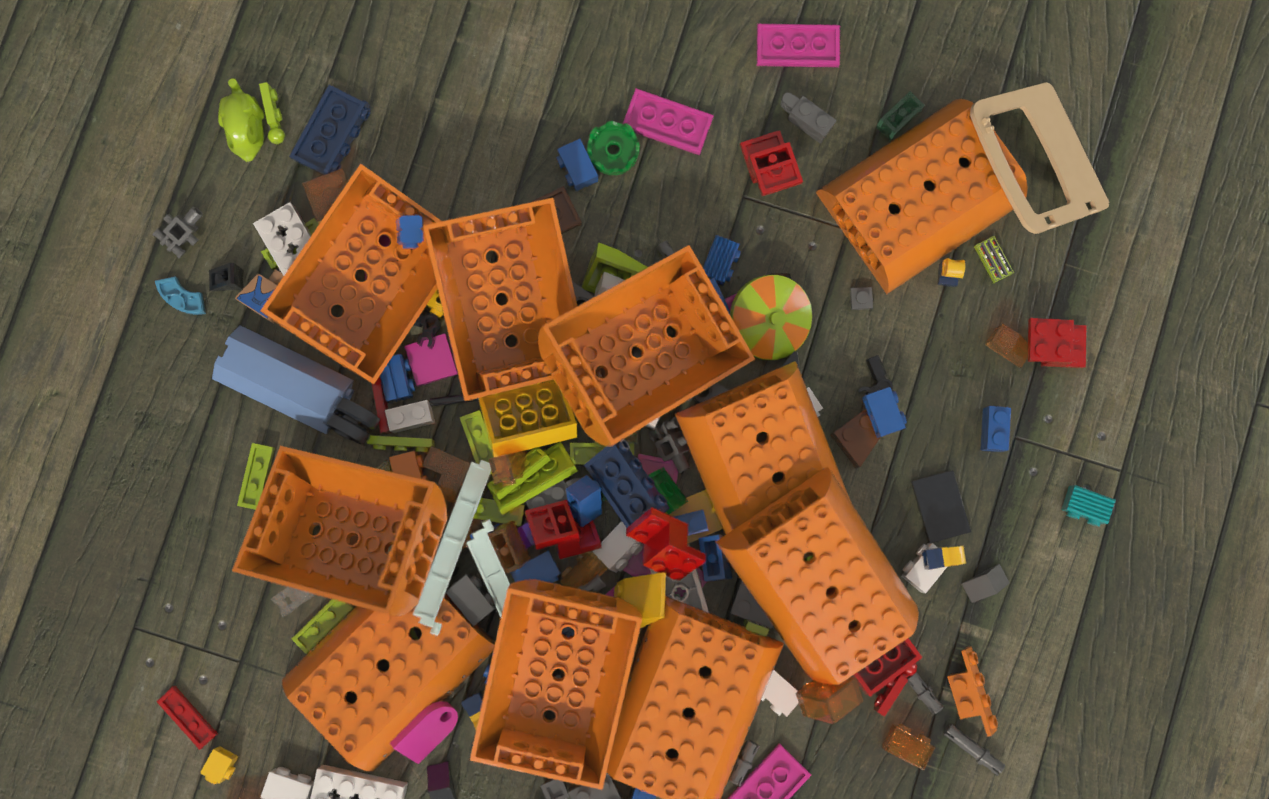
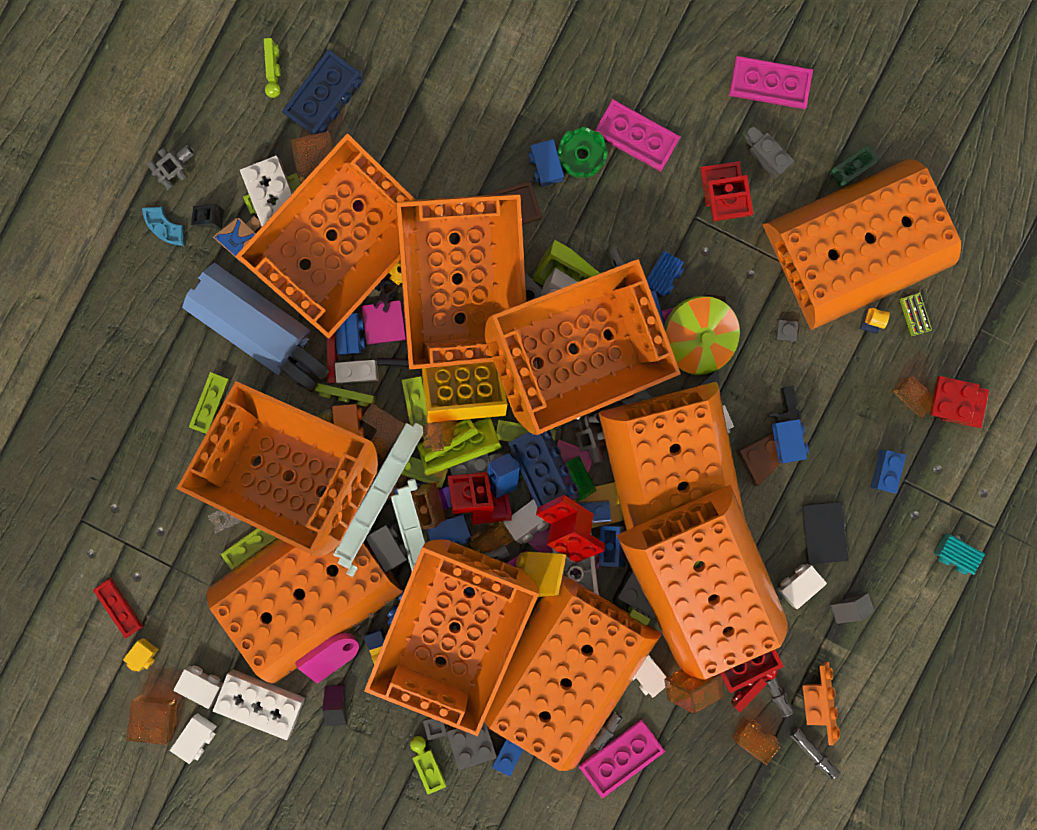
camera: 10 degrees right, 5 degrees up
lime piece [218,79,265,162] -> none
blue brick [396,215,423,249] -> none
leg [921,546,966,570] -> none
tan door [970,83,1109,234] -> none

